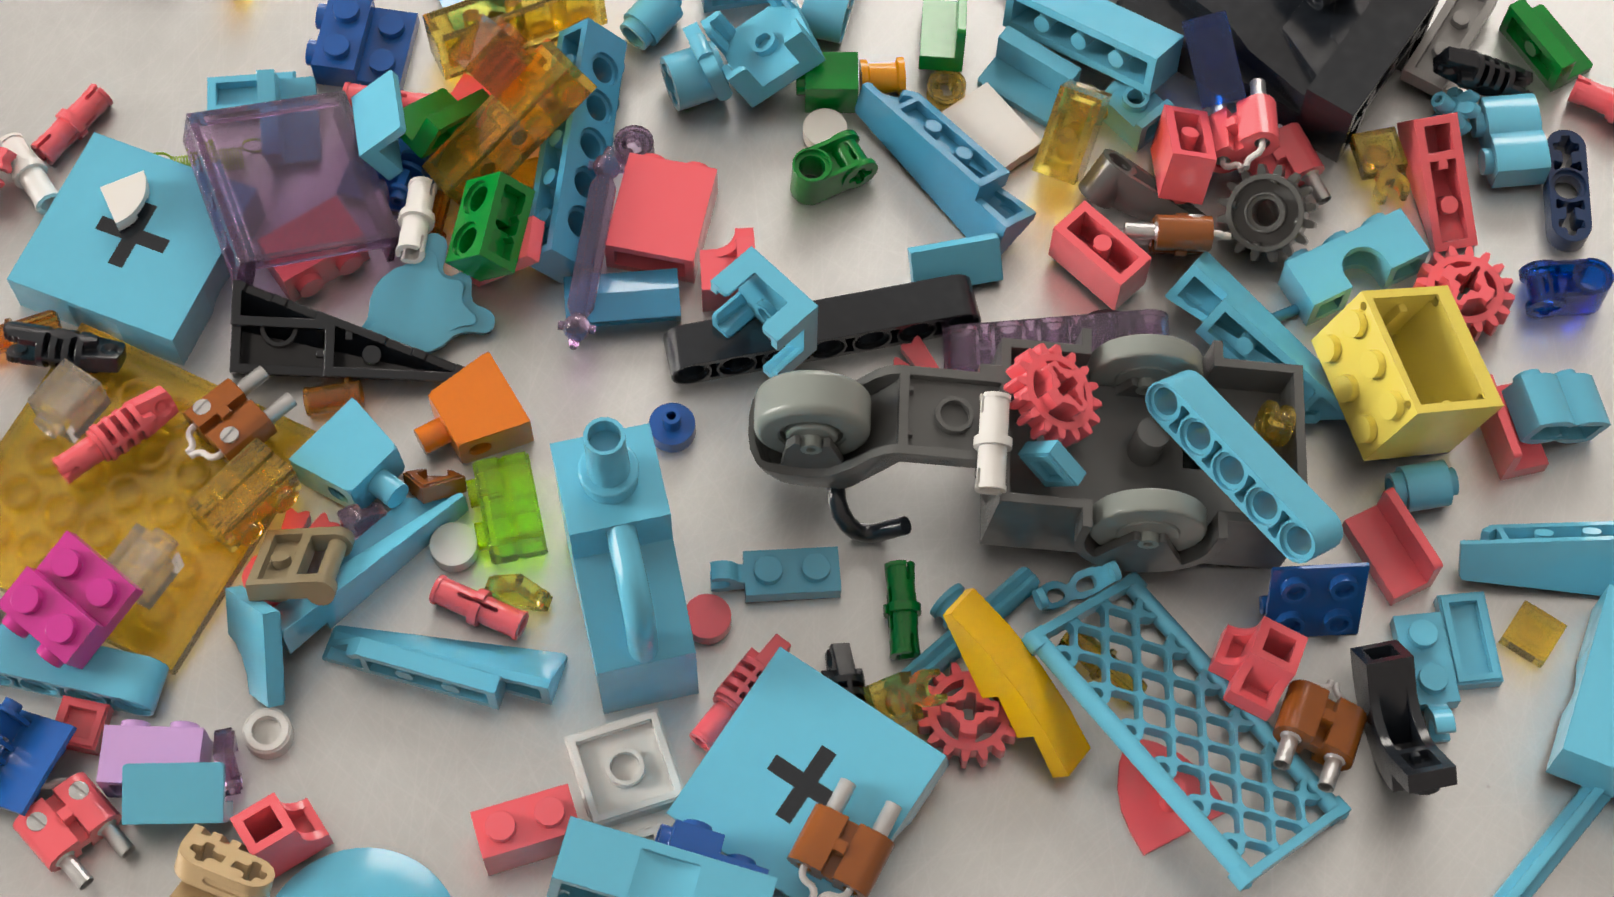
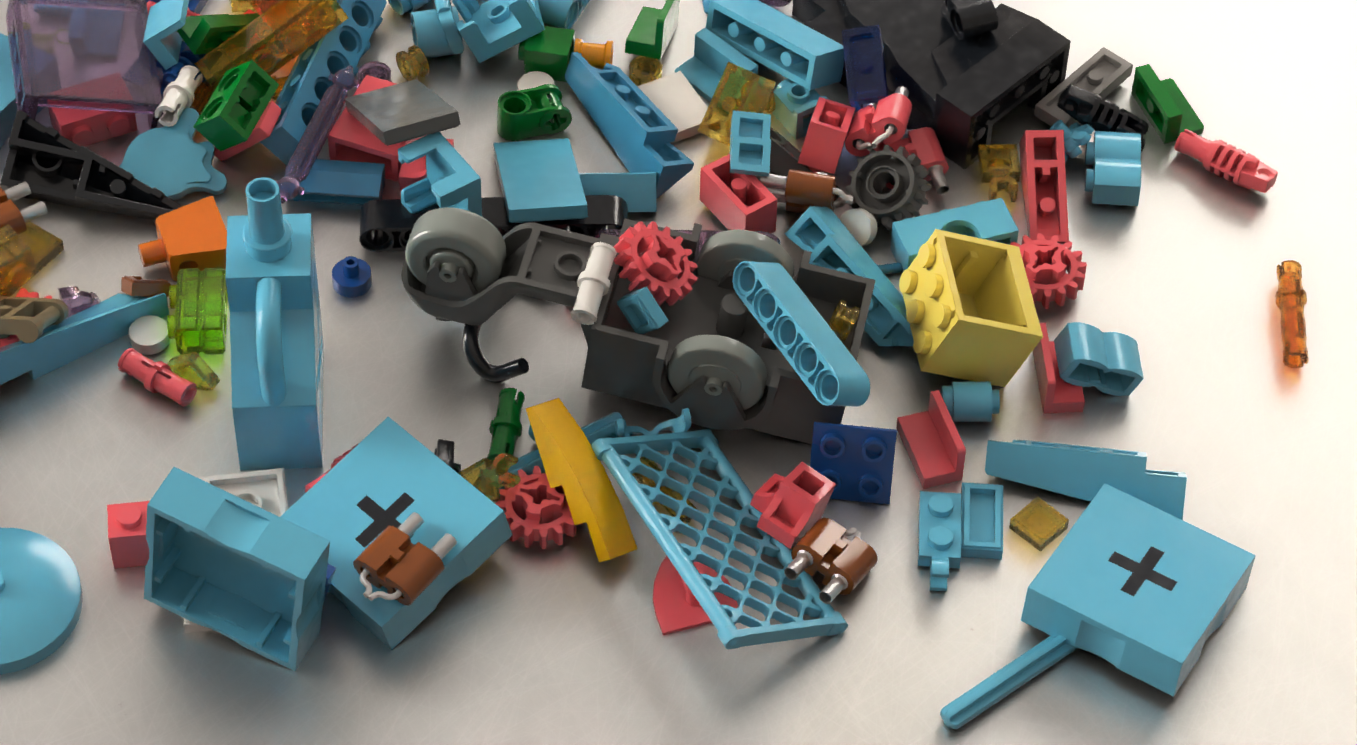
camera: 10 degrees right, 15 degrees down
medium azure torso [289,398,409,513] -> none
clear orange pin [303,377,365,417] -> none
medium azure wedge [322,625,567,710] -> none
coral tile [687,594,732,645] -> none
medium azure plate [710,546,841,603] -> none
black arch [1350,639,1457,795] -> none
clear blue piece [1519,258,1614,319] -> none
dark blue beam [1542,130,1592,252] -> none
none -> dark grey tile [345,79,460,146]
none -> clear yellow bush [396,45,430,81]
none -> medium azure tile [493,138,588,223]
none -> medium azure slope [730,110,771,177]
none -> white tile [839,208,877,247]

